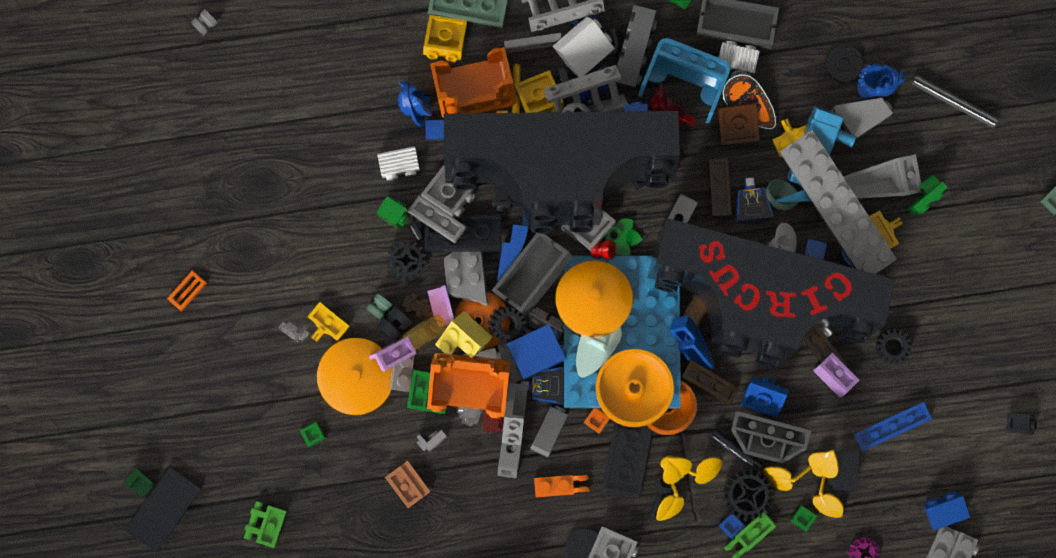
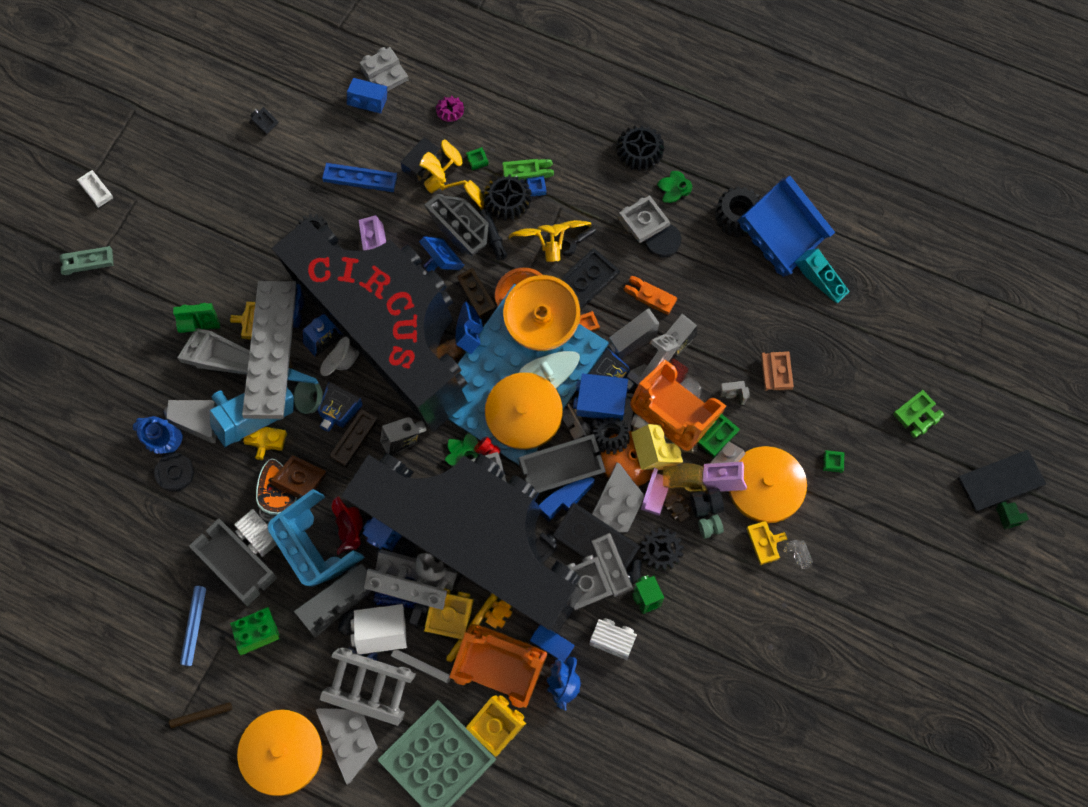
camera: 150 degrees left, 15 degrees down
orange tile [167,270,207,312] -> none
dark grey axle [912,75,999,128] -> none

